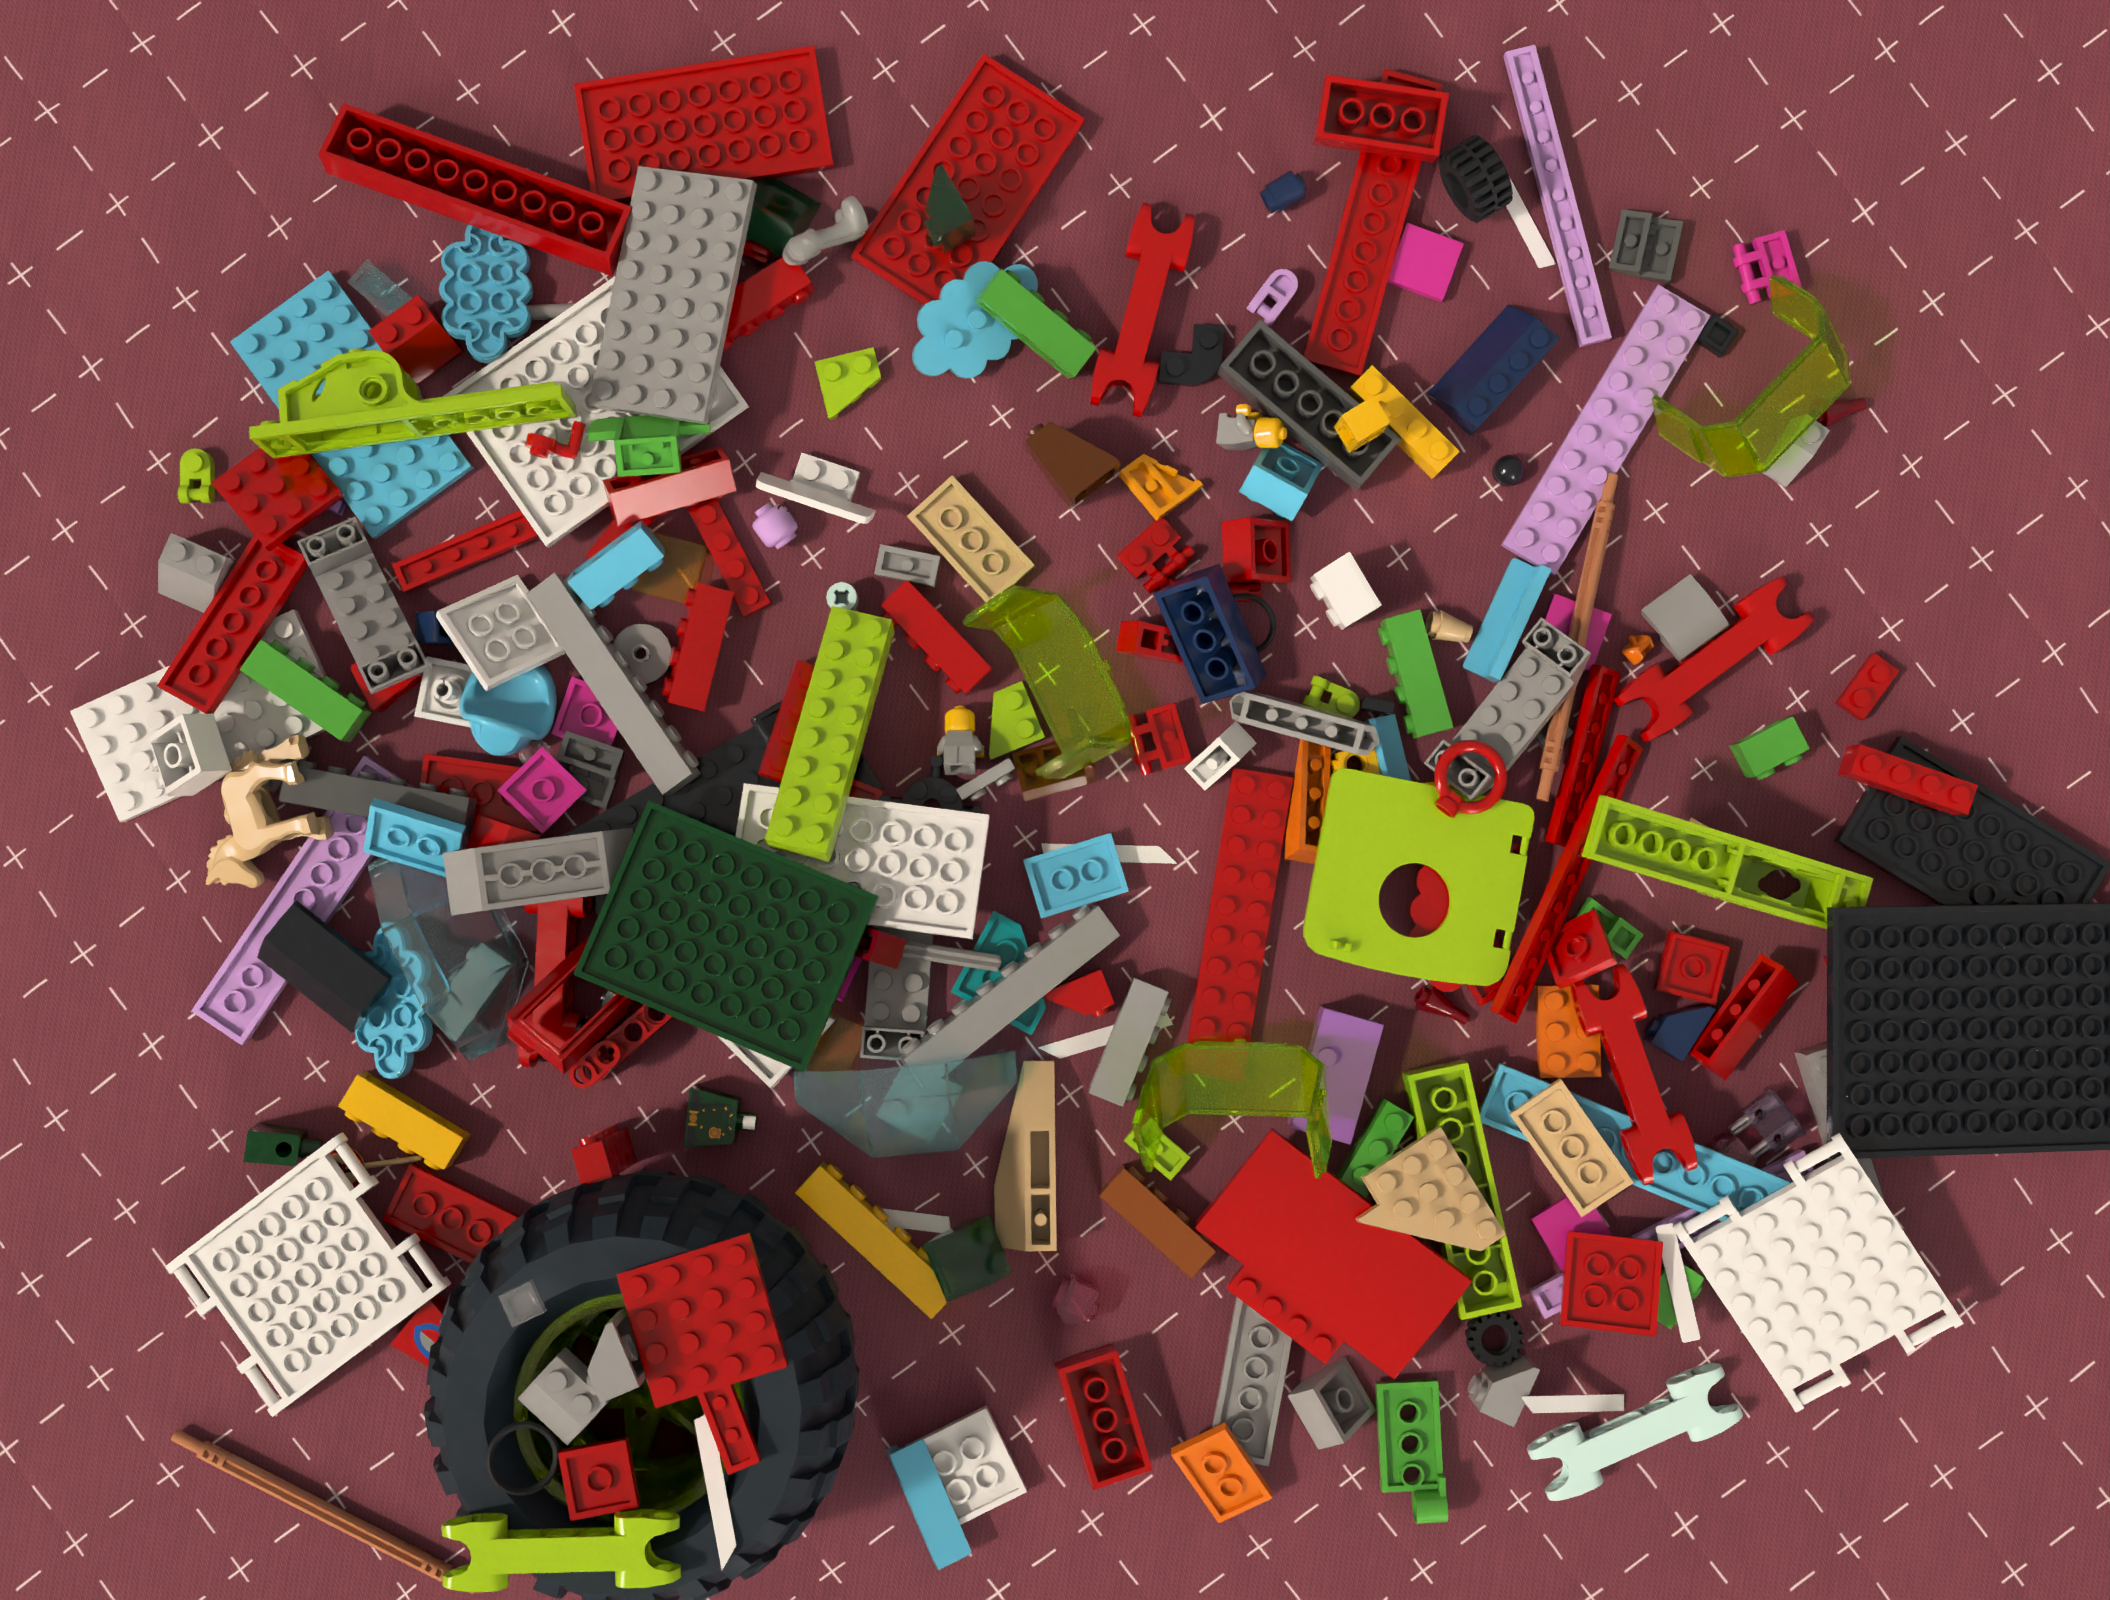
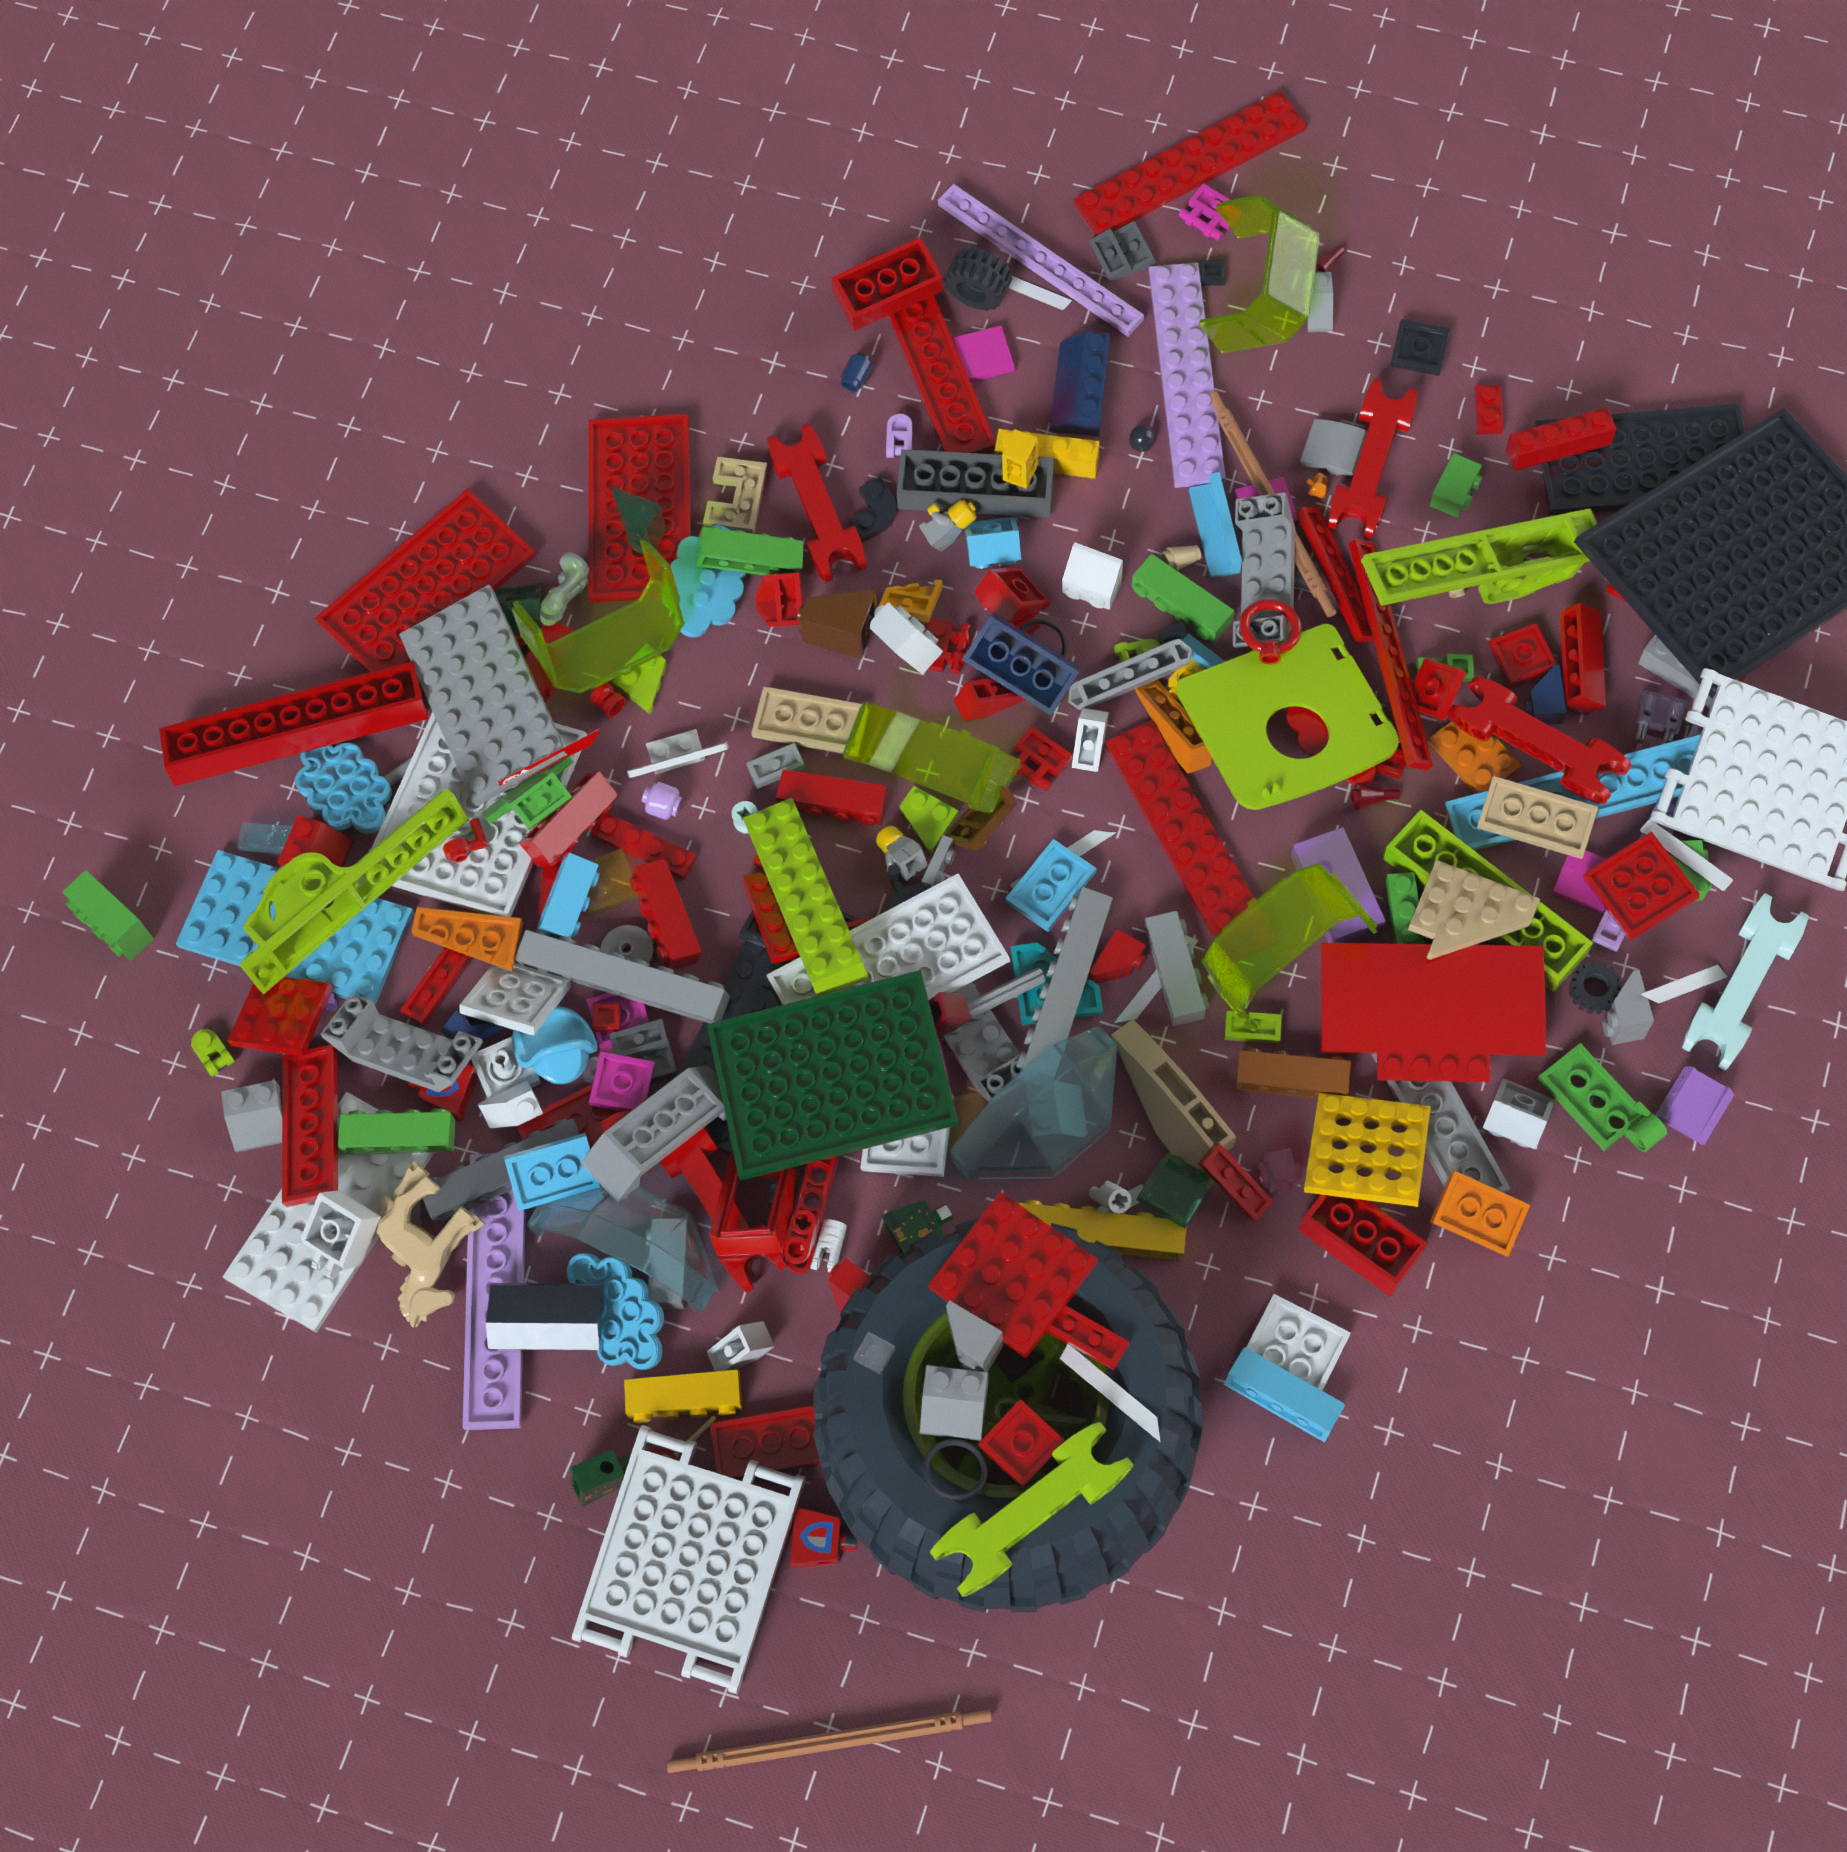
camera: 25 degrees left, 20 degrees down
none -> bright green brick [62,870,154,961]
none -> orange wing [411,907,523,972]
none -> white slope [478,1080,543,1128]
none -> red sticker [498,729,600,792]
none -> clear neon green piece [512,539,685,693]
none -> red wheel [589,682,626,718]
none -> red tile [592,1003,622,1032]
none -> tan plate [703,457,768,534]
none -> white slope [707,1321,775,1372]
none -> red slope [755,573,803,627]
none -> white hinge [811,1219,847,1272]
none -> white hinge [870,602,943,675]
none -> red plate [1074,91,1306,236]
none -> white hinge [1089,1181,1131,1214]
none -> red plate [1197,1143,1273,1222]
none -> yellow piece [1304,1093,1431,1207]
none -> black plate [1390,319,1450,376]
none -> medium lavender slope [1655,1066,1734,1145]

